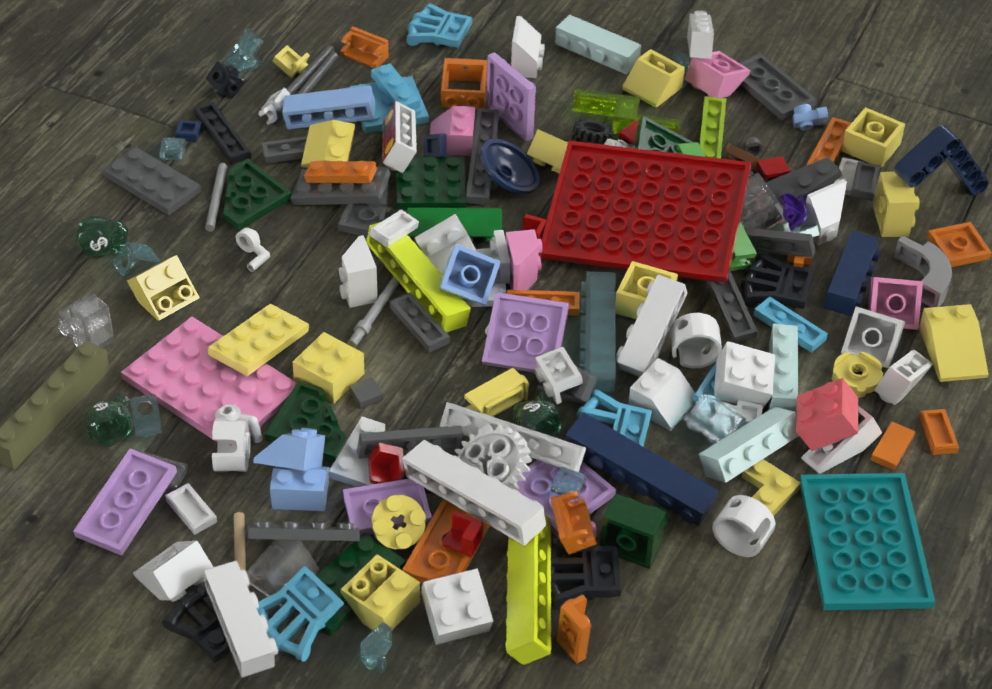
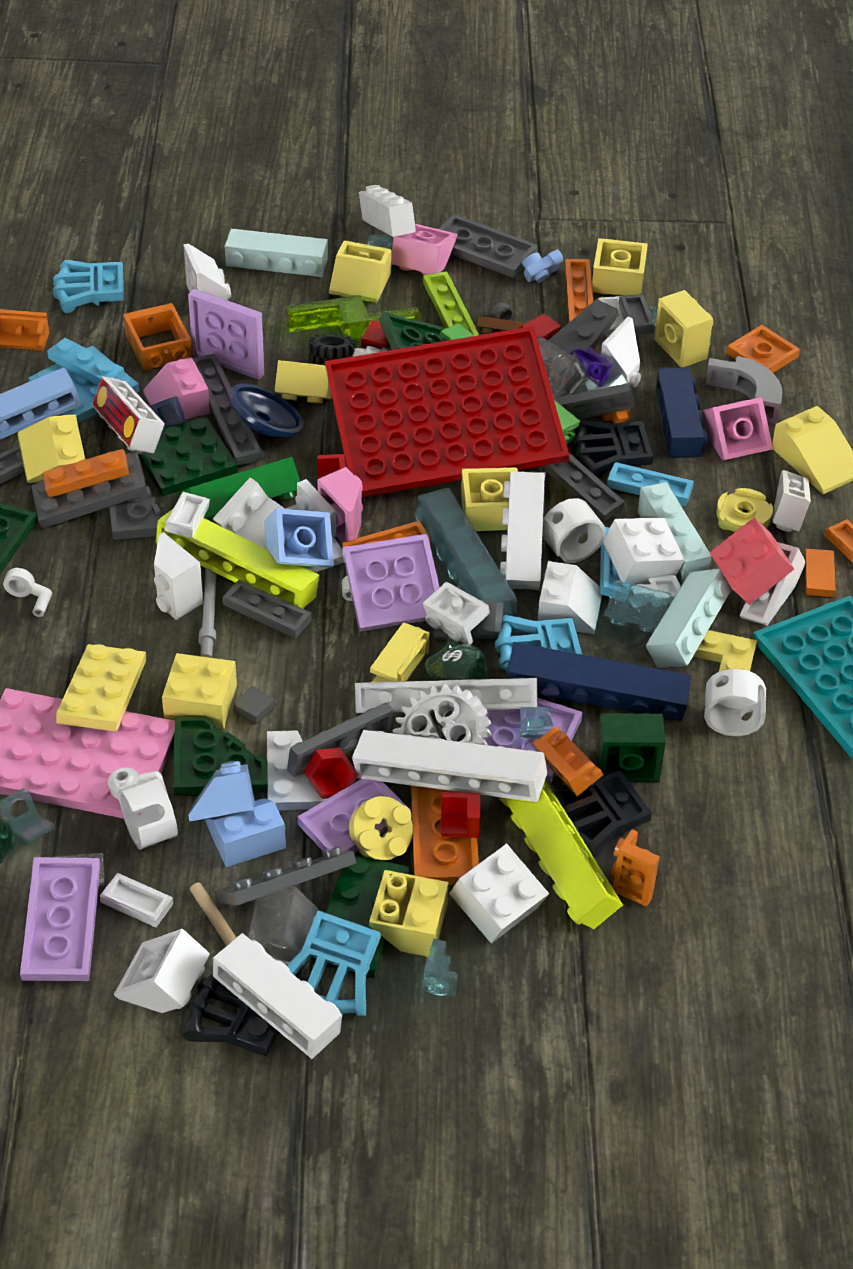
camera: 25 degrees left, 0 degrees up
white slope [841,307,905,368] -> none
dark blue beam [894,125,989,195] -> none

